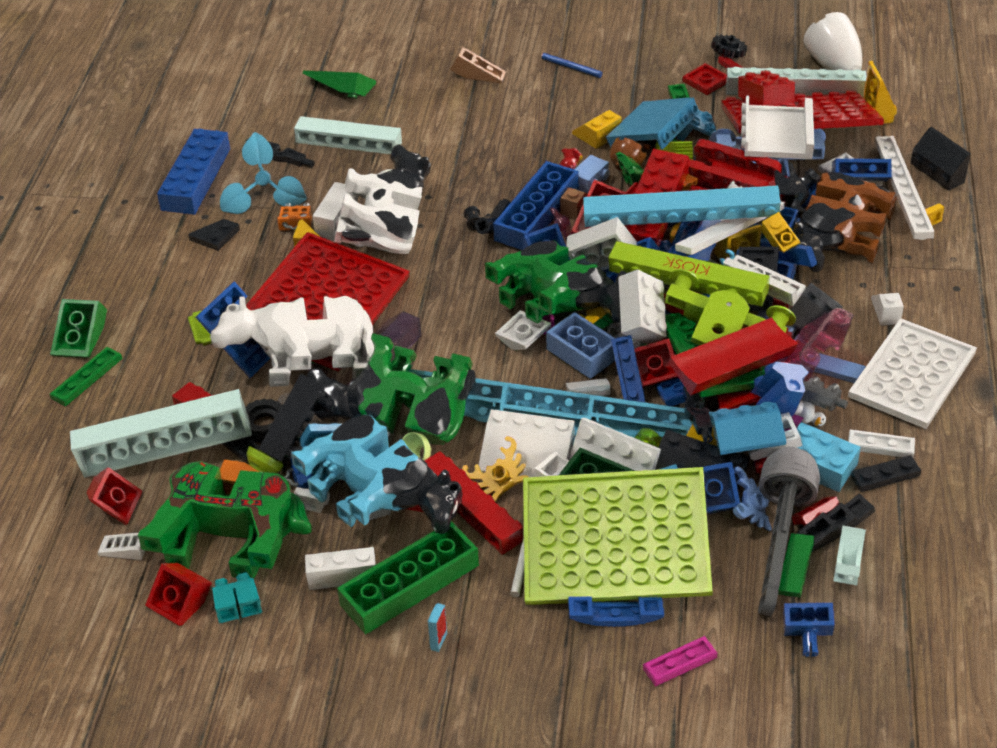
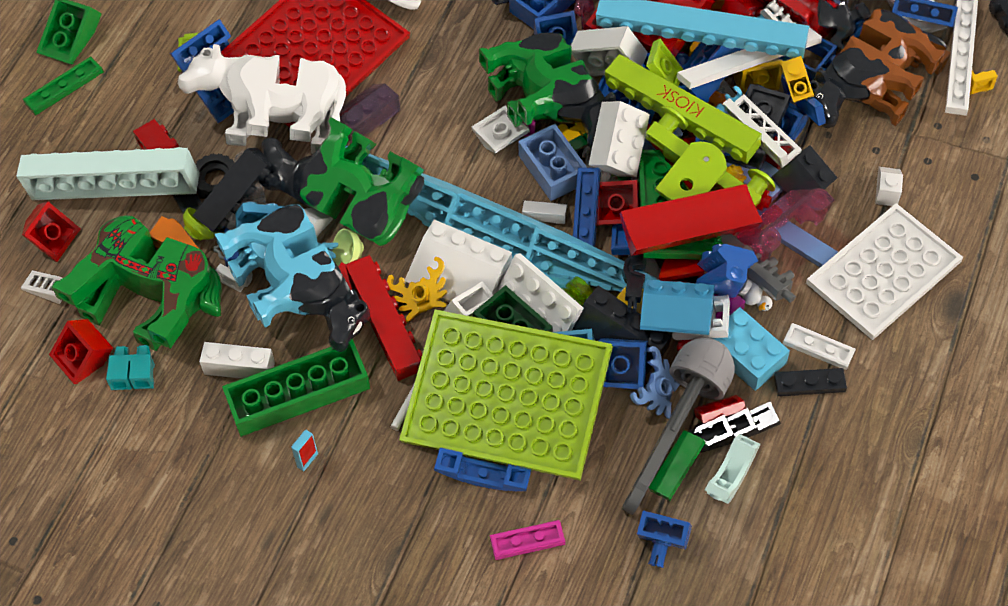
camera: 15 degrees right, 15 degrees up
none -> lime tile [646,39,683,87]

